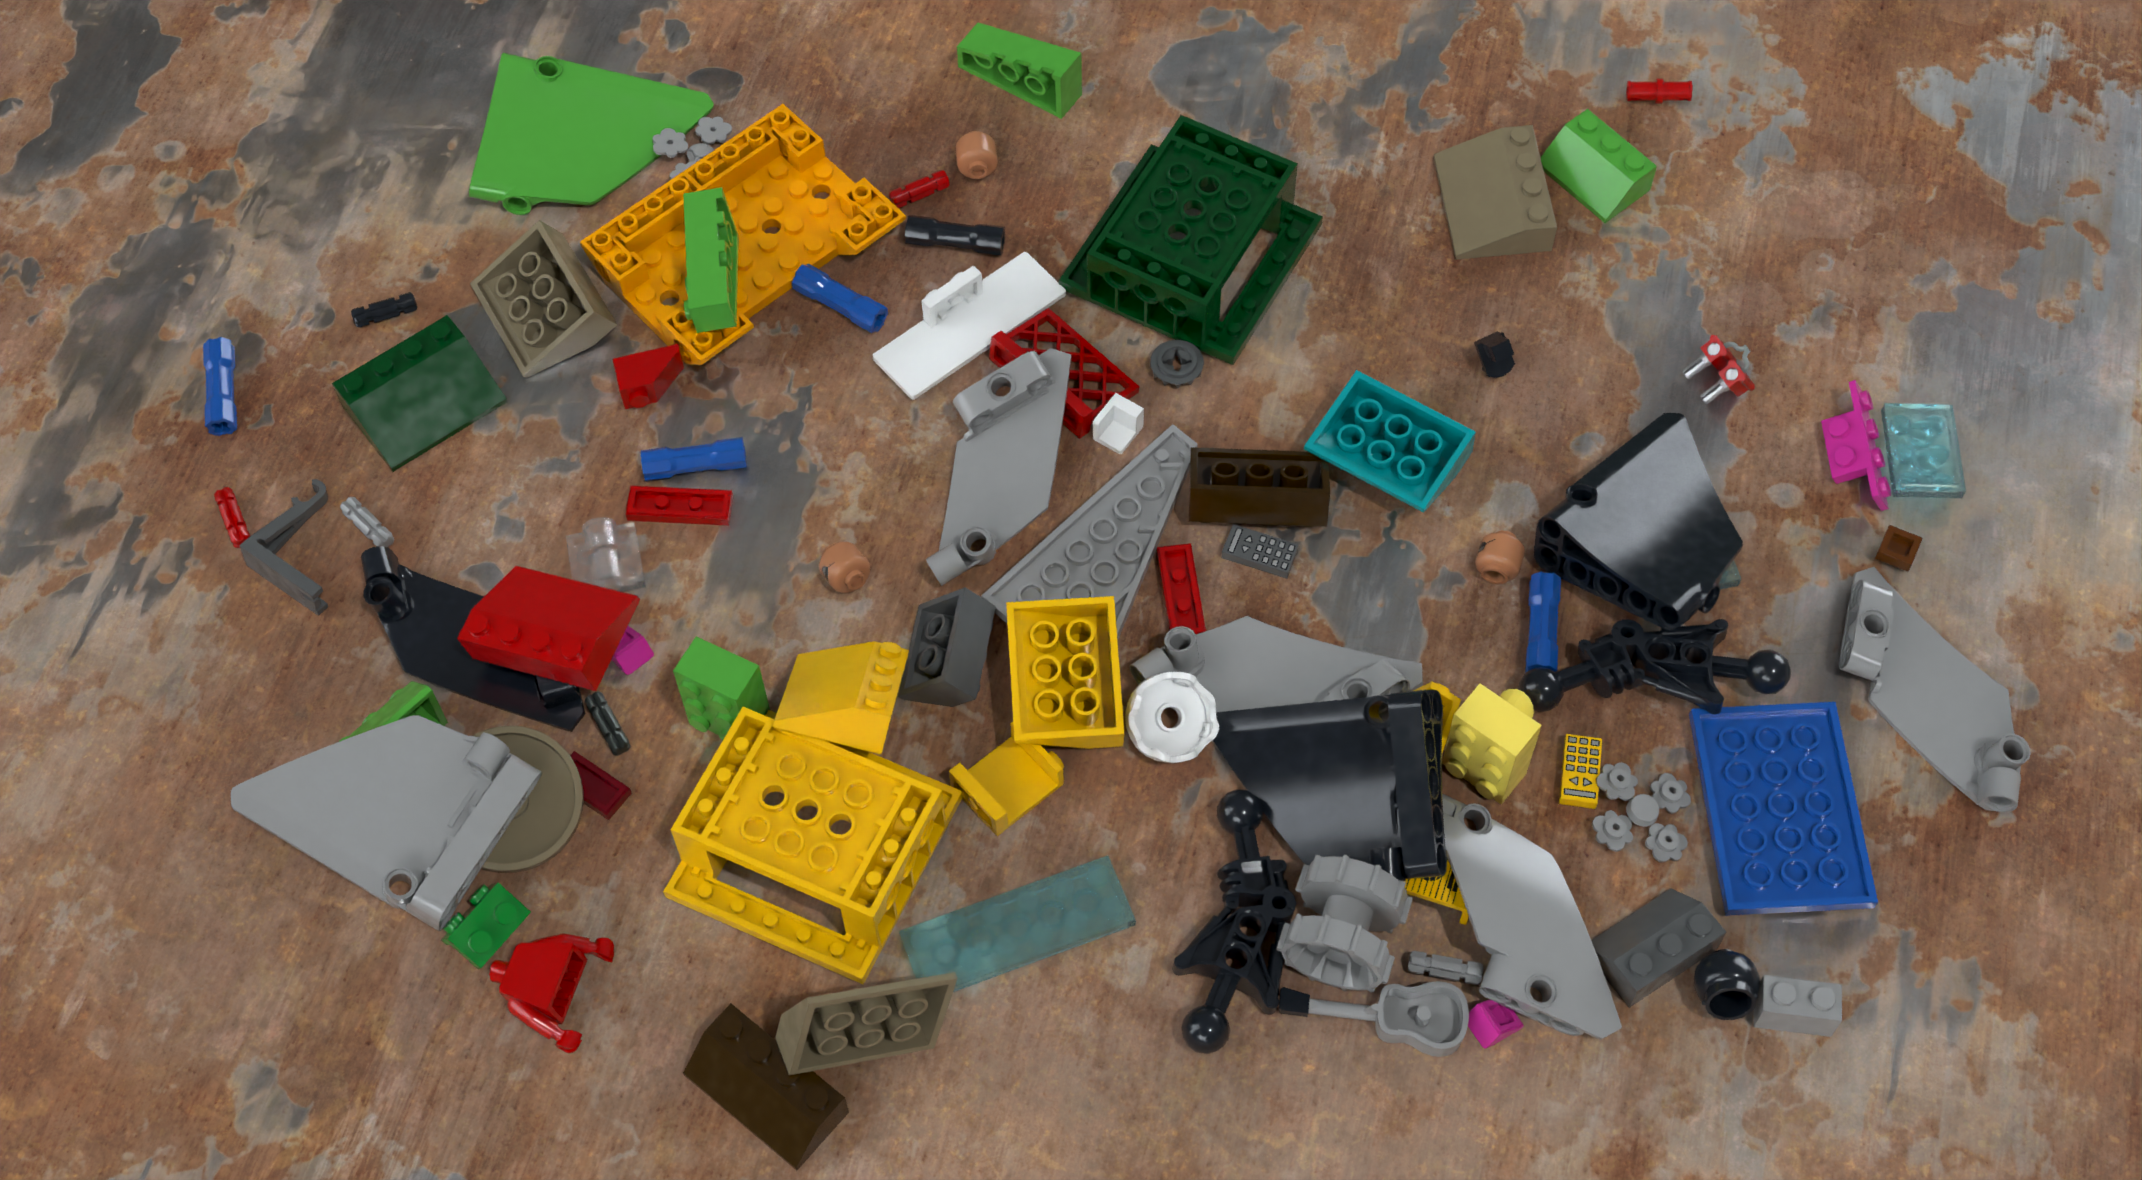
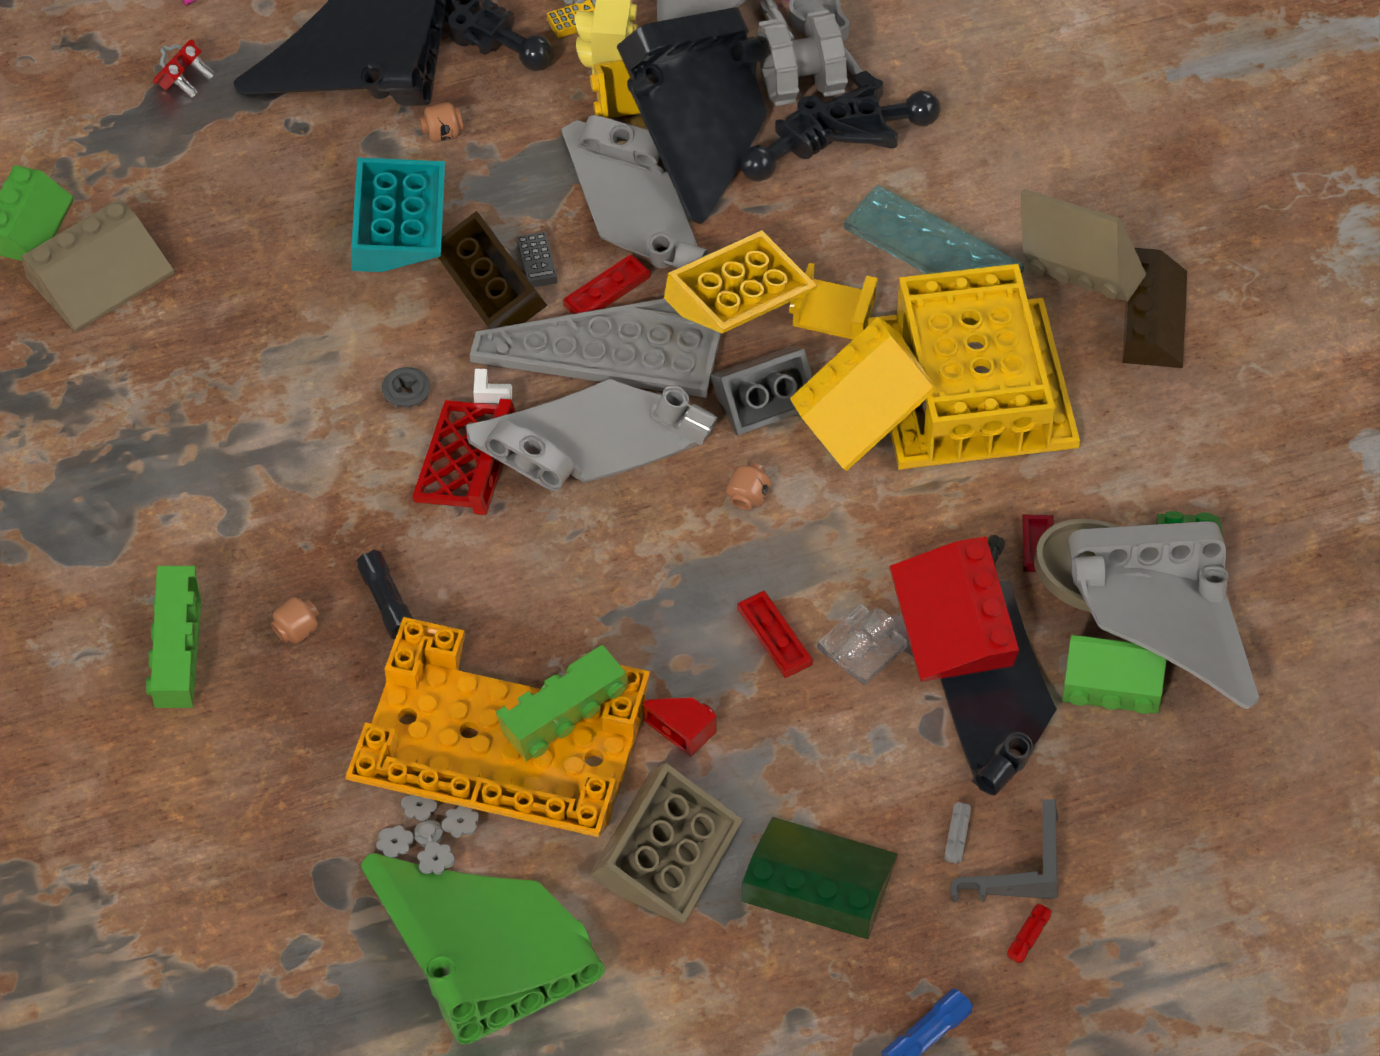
camera: 125 degrees left, 5 degrees down
black axle [351,292,417,328] -> none
red torso [489,933,614,1054] -> none
blue axle [640,437,747,481] -> none
bright green brick [673,636,770,740] -> none
blue axle [792,263,888,333] -> none
white bracket [873,252,1066,400] -> none
red axle [889,170,950,208] -> none
dark green plate [1059,115,1323,365] -> none
white plate [1125,672,1219,763] -> none
black piece [1474,331,1515,378] -> none
blue axle [1525,572,1561,673] -> none

